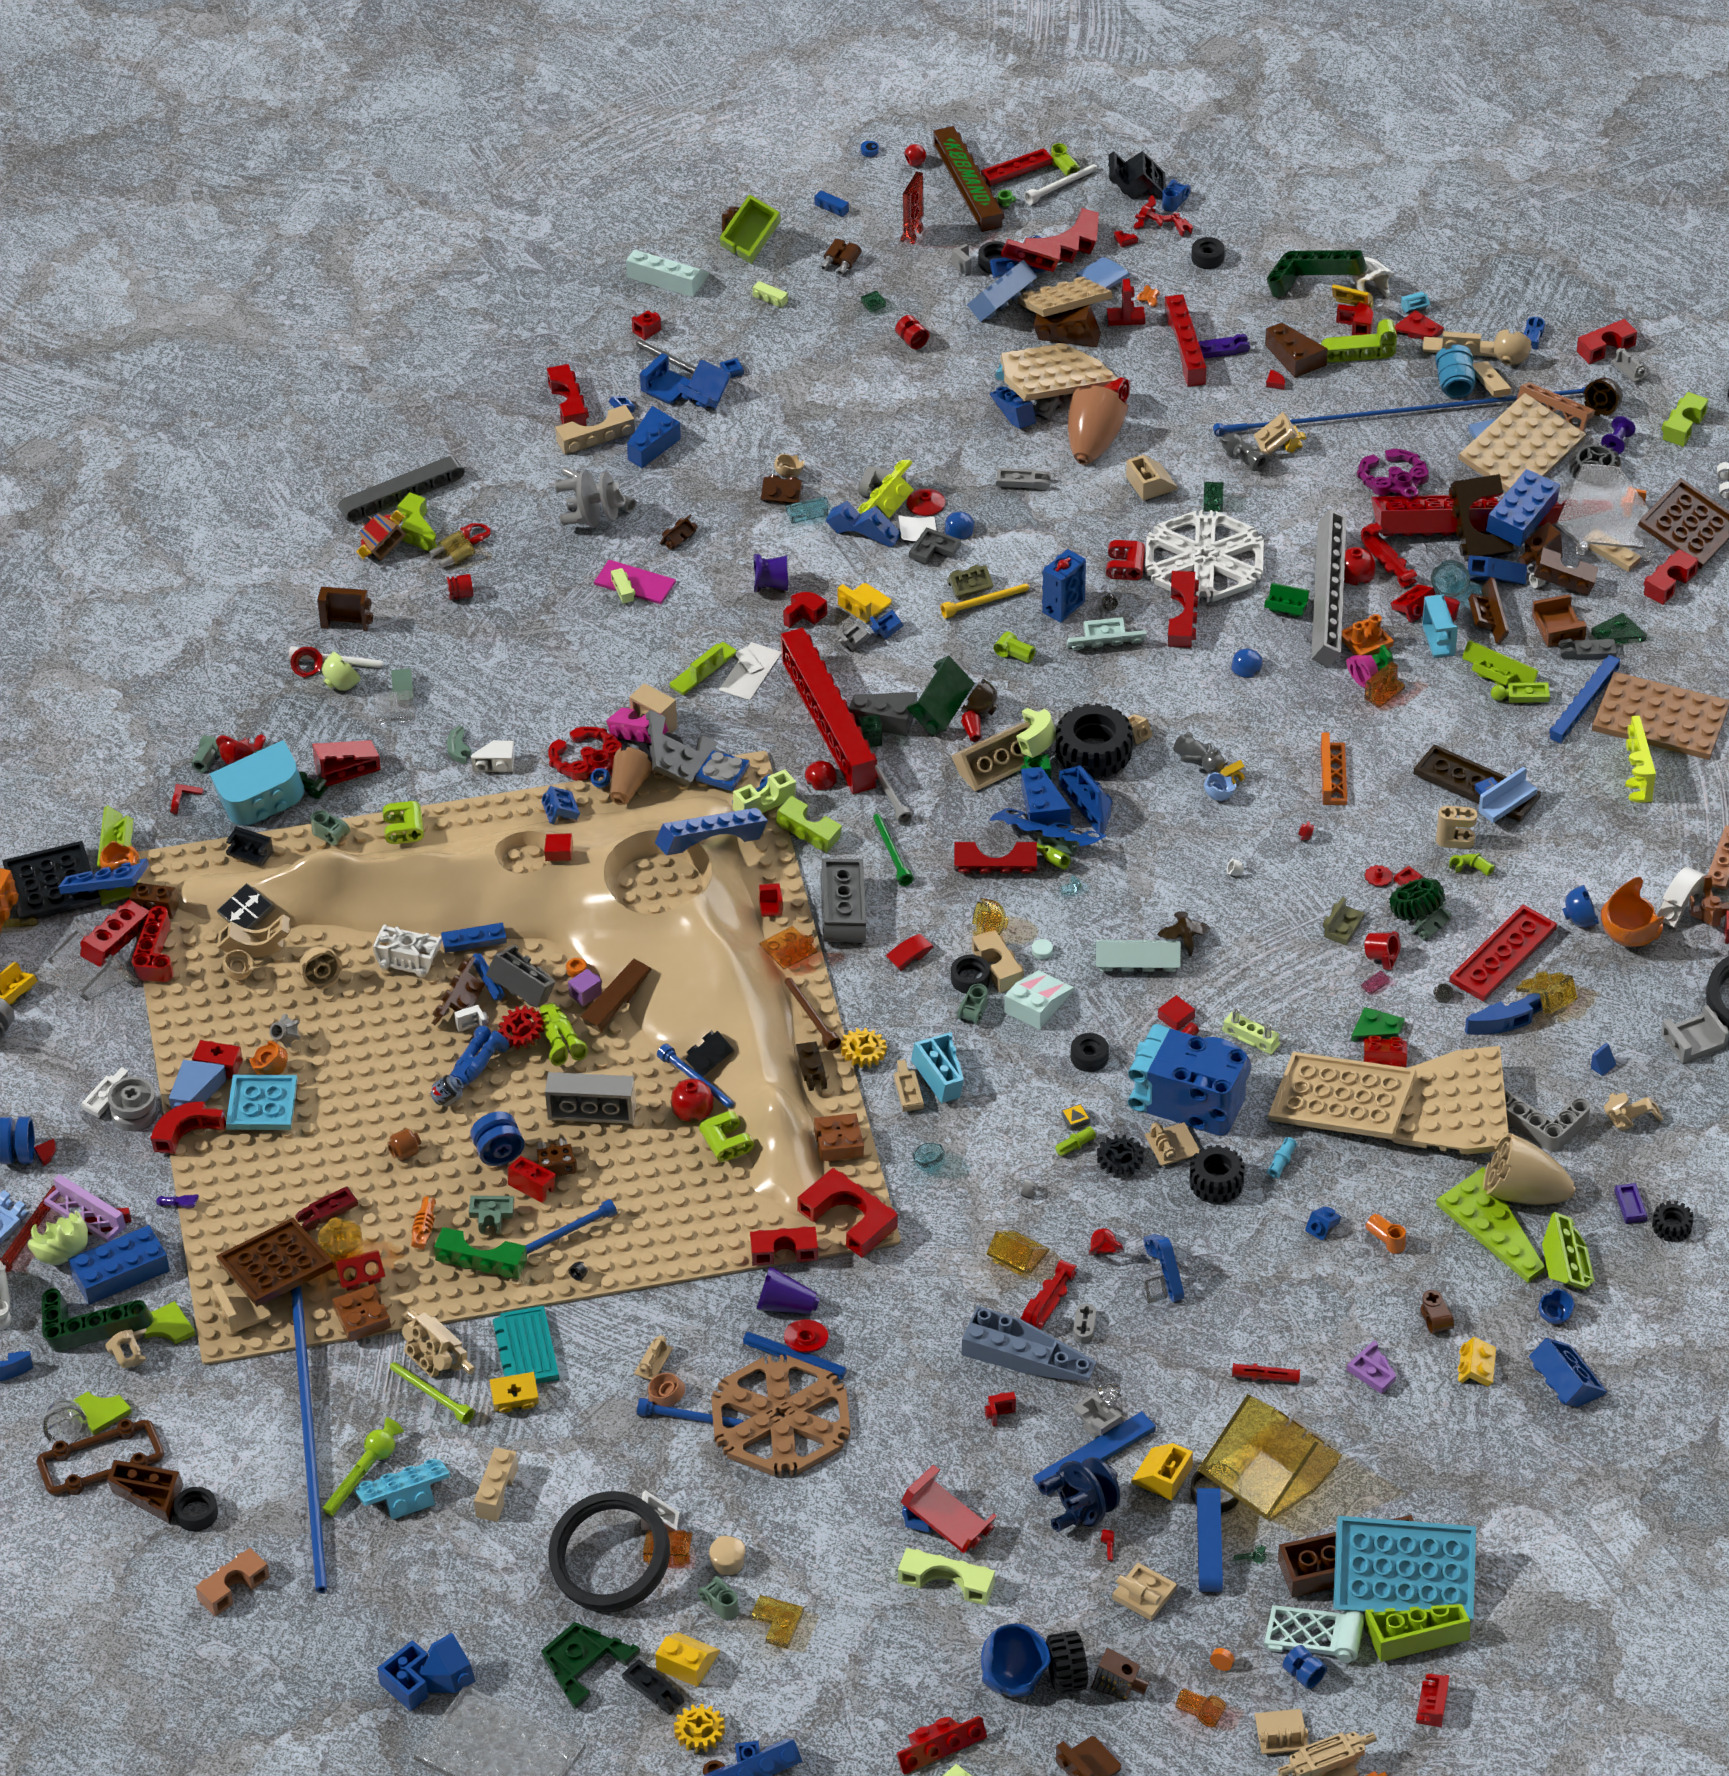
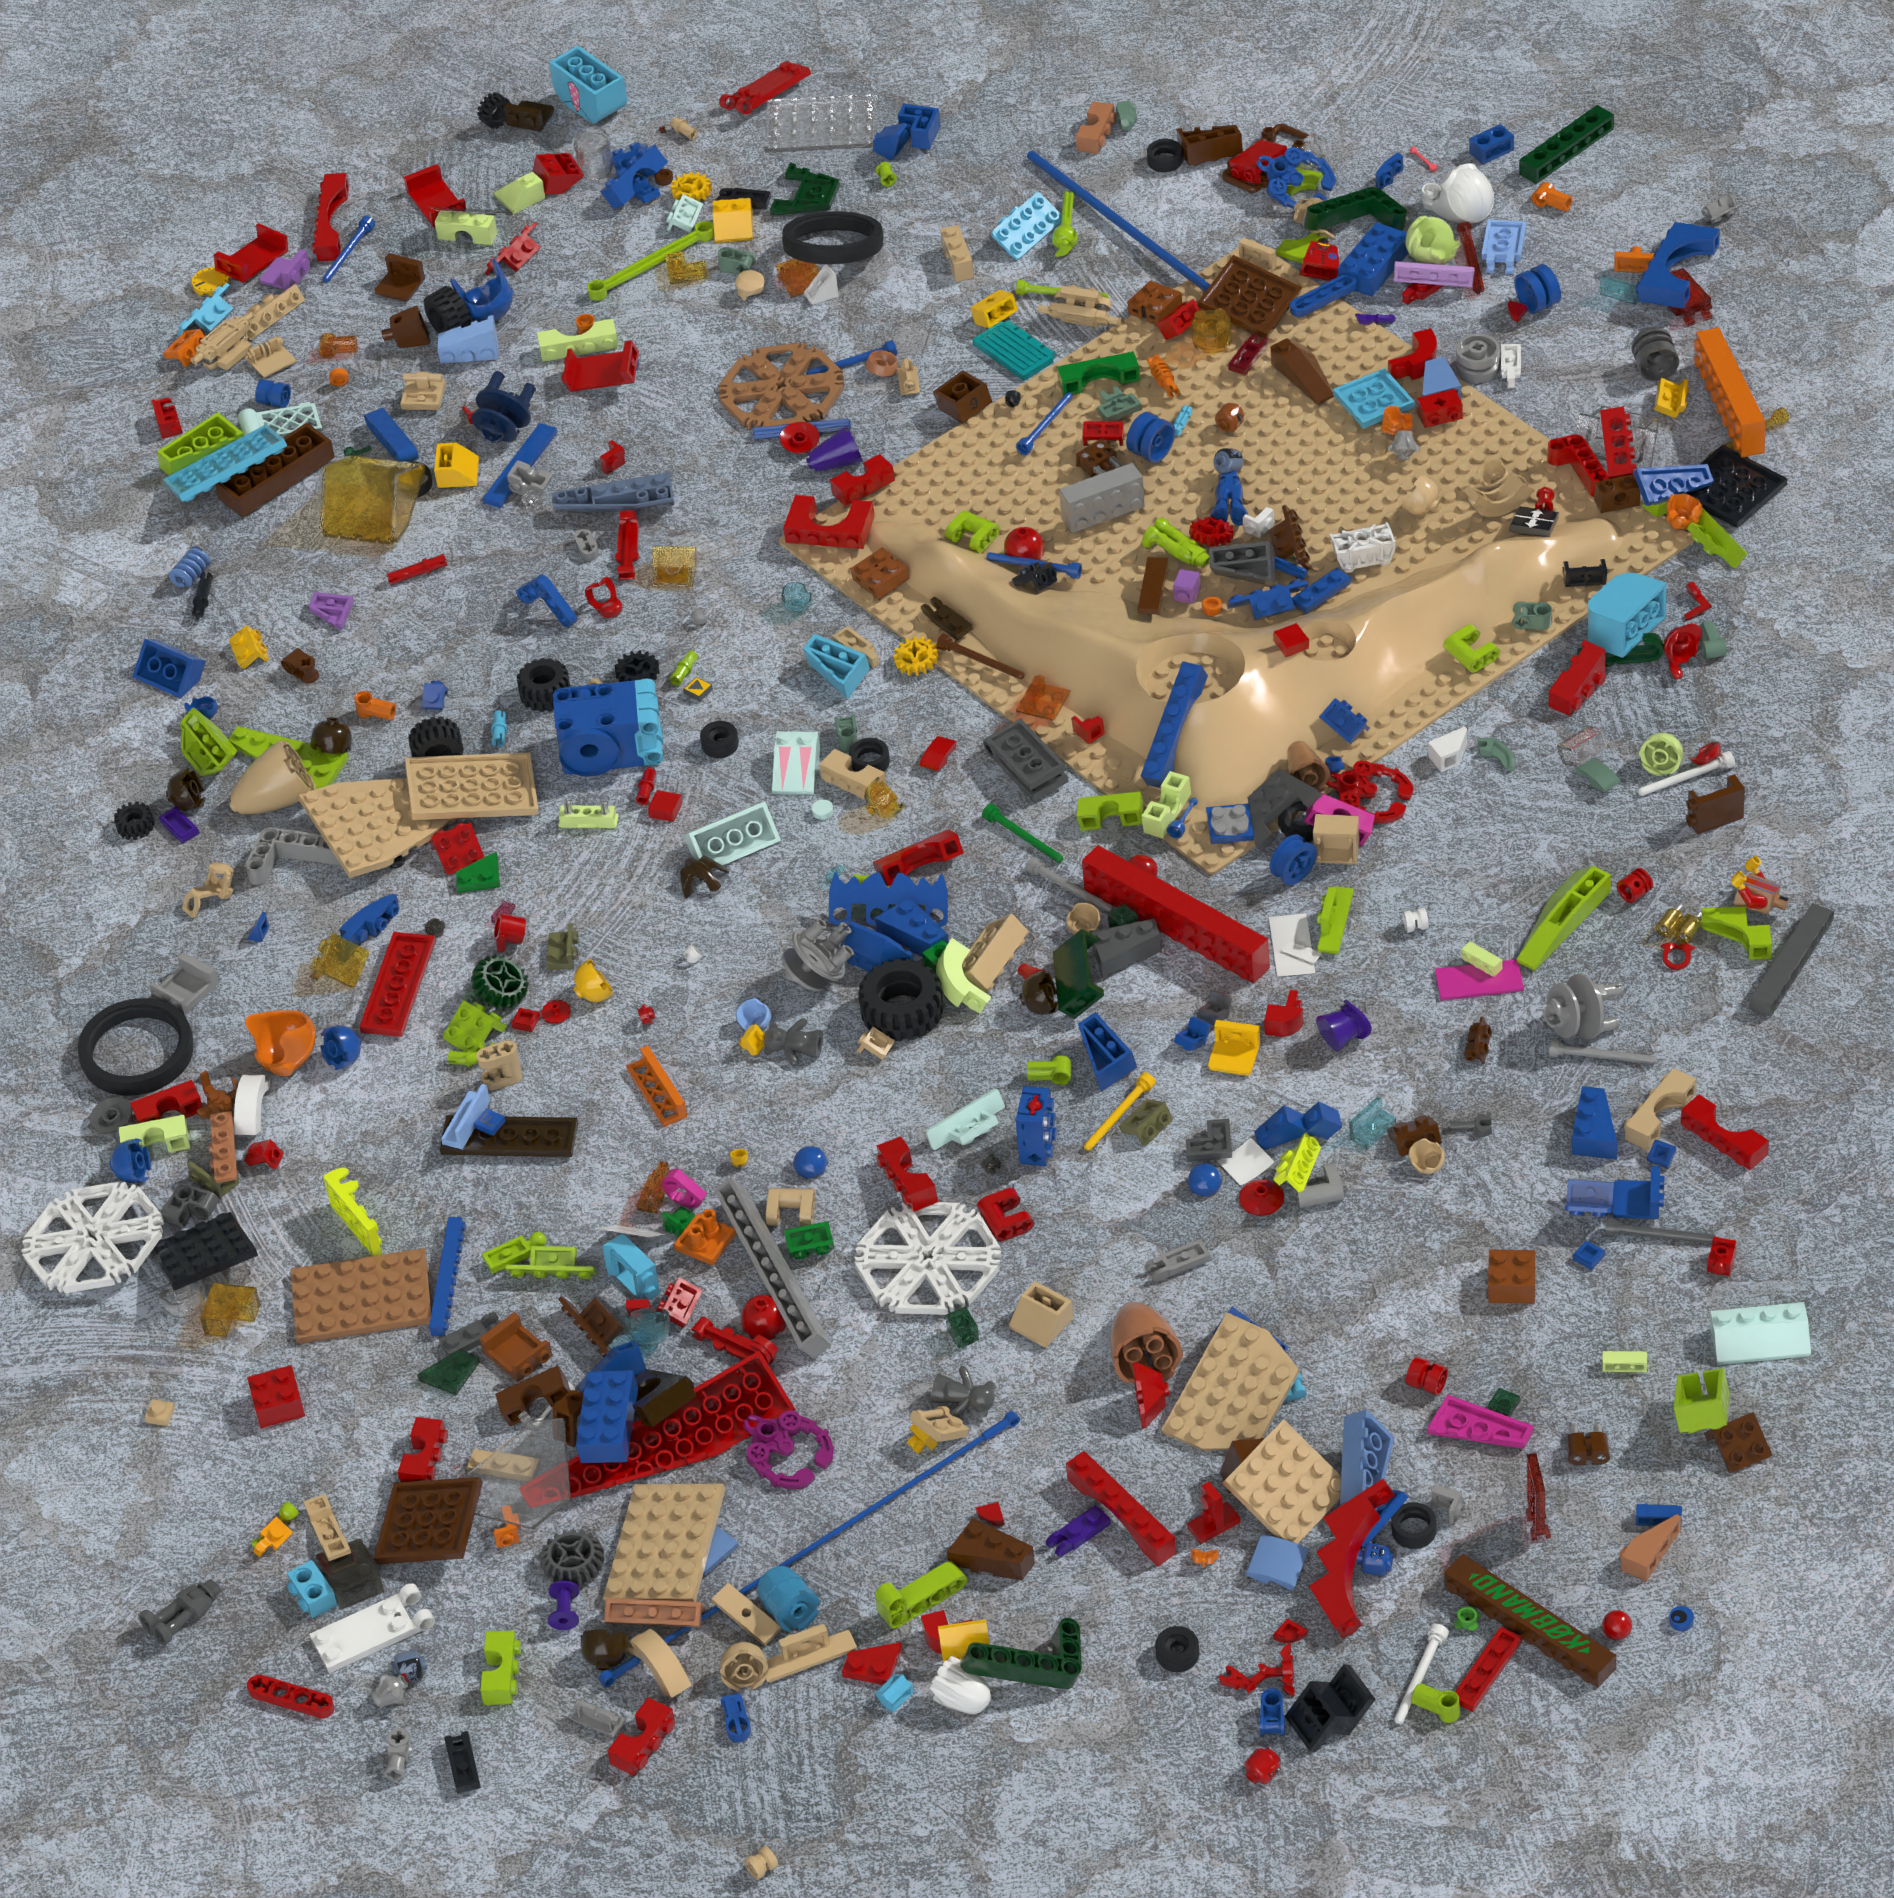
camera: 155 degrees right, 0 degrees up
none -> dark brown cylinder [166,768,205,811]
none -> medium blue piece [169,546,211,588]
none -> black axle [192,572,213,619]
none -> red bracket [244,1139,284,1170]
none -> dark brown cylinder [310,717,352,754]
none -> black tyre [408,717,464,757]
none -> light blue wedge [438,315,499,364]
none -> lime bracket [443,1000,507,1052]
none -> yellow cylinder [573,959,614,1003]
none -> orange wheel [576,314,595,335]
none -> lime piece [587,221,715,301]
none -> white sticker [595,1225,669,1237]
none -> tan arch [627,1629,692,1698]
none -> light aqua bracket [666,194,703,233]
none -> yellow hinge [730,1149,748,1168]
none -> tan wheel [744,1846,779,1880]
none -> tan connector [766,1188,816,1226]
none -> light grey piece [782,918,854,992]
none -> lime bush [875,162,897,187]
none -> reddish brown brick [933,370,992,423]
none -> tan hair [1066,903,1100,935]
none -> blue wedge [1078,1012,1137,1091]
none -> sand green rock [1115,100,1138,131]
none -> medium azure axle [1173,405,1192,437]
none -> blue bracket [1227,579,1308,620]
none -> red panel [1229,139,1287,185]
none -> red head [1244,1747,1281,1784]
none -> blue piece [1256,147,1336,212]
none -> blue wheel [1269,835,1317,885]
none -> reddish brown wedge [1270,338,1334,405]
none -> blue plate [1290,274,1357,317]
none -> red torso [1300,238,1340,281]
none -> white wheel [1402,908,1429,933]
none -> dark pink wing [1427,1394,1534,1449]
none -> dark grey bar [1450,1114,1492,1137]
none -> dark orange piece [1488,1250,1535,1304]
none -> lime wedge [1517,866,1611,971]
none -> red bush [1535,487,1555,511]
none -> nougat slope [1619,1514,1681,1582]

